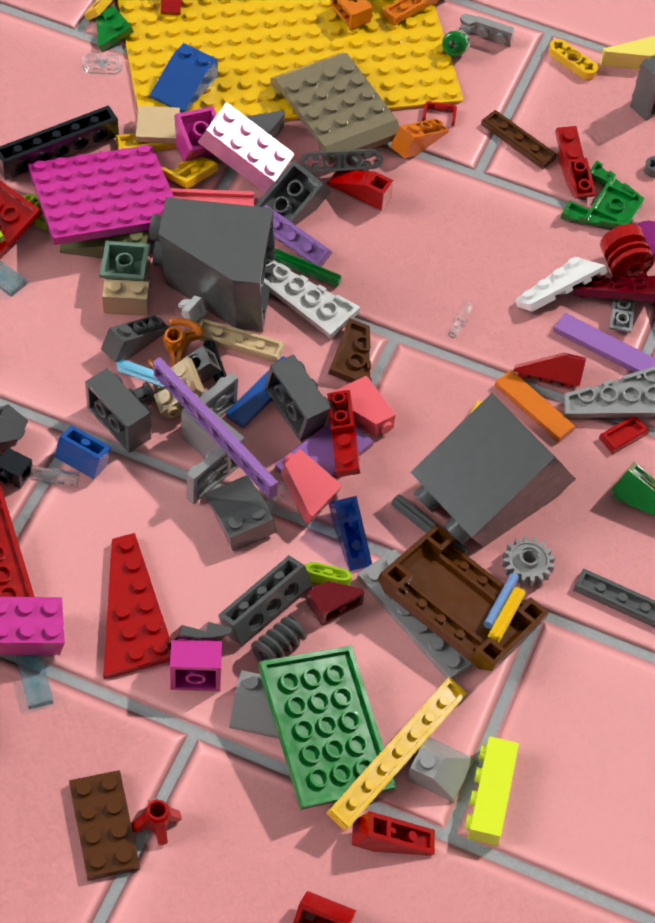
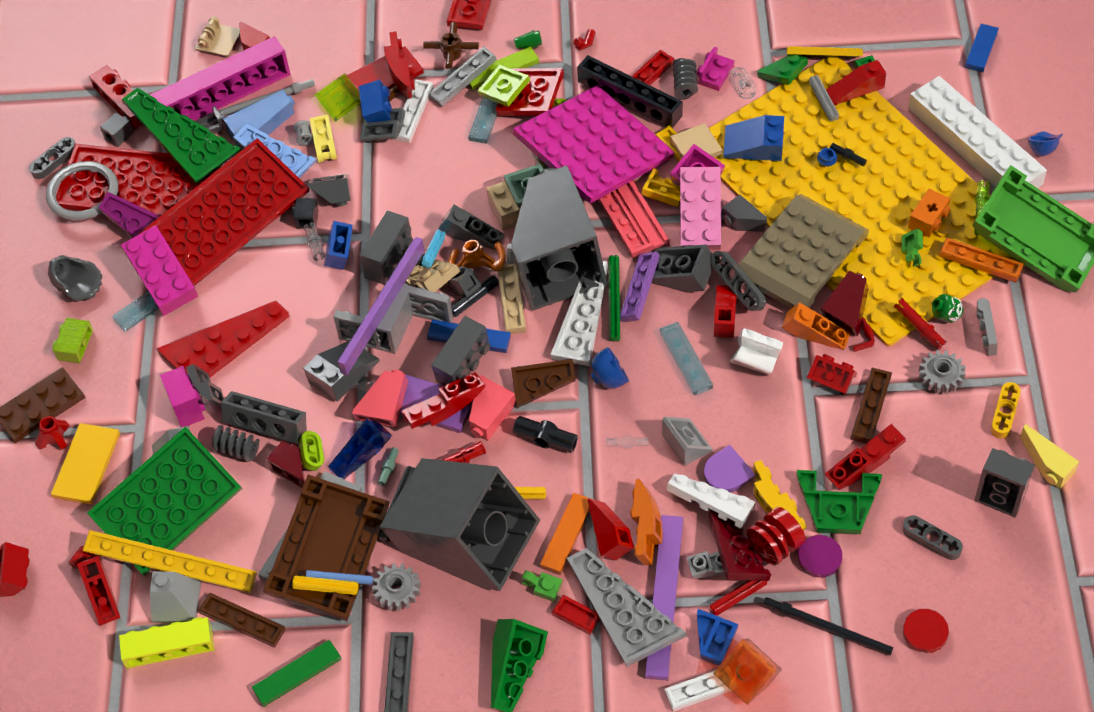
camera: 75 degrees right, 0 degrees up
none -> yellow tile [51,423,120,505]
none -> lime brick [52,318,93,364]
none -> red arm [68,545,98,569]
none -> reddish brown tile [198,593,286,648]
none -> green tile [252,639,342,707]
none -> sand green bar [377,447,399,486]
none -> red pin [442,441,486,463]
none -> black piece [513,416,578,453]
none -> bright green plate [522,570,562,602]
none -> blue cylinder [590,347,629,389]
none -> orange slope [630,479,663,565]
none -> red tile [632,50,675,85]
none -> clear light blue tile [660,322,713,396]
none -> light grey slope [662,417,713,466]
none -> dark grey piece [672,58,698,100]
none -> dark pink bracket [697,47,735,91]
none -> medium lavender tile [704,445,756,492]
none -> white piece [729,328,783,375]
none -> yellow slope [753,460,806,531]
none -> red bracket [807,354,857,395]
none -> light grey axle [809,75,839,122]
none -> blue plate [817,148,837,166]
none -> dark red slope [821,270,869,336]
none -> black bar [830,143,867,167]
none -> red pin [894,298,947,350]
none -> bright green plate [901,228,923,267]
none -> light grey gear [919,350,966,394]

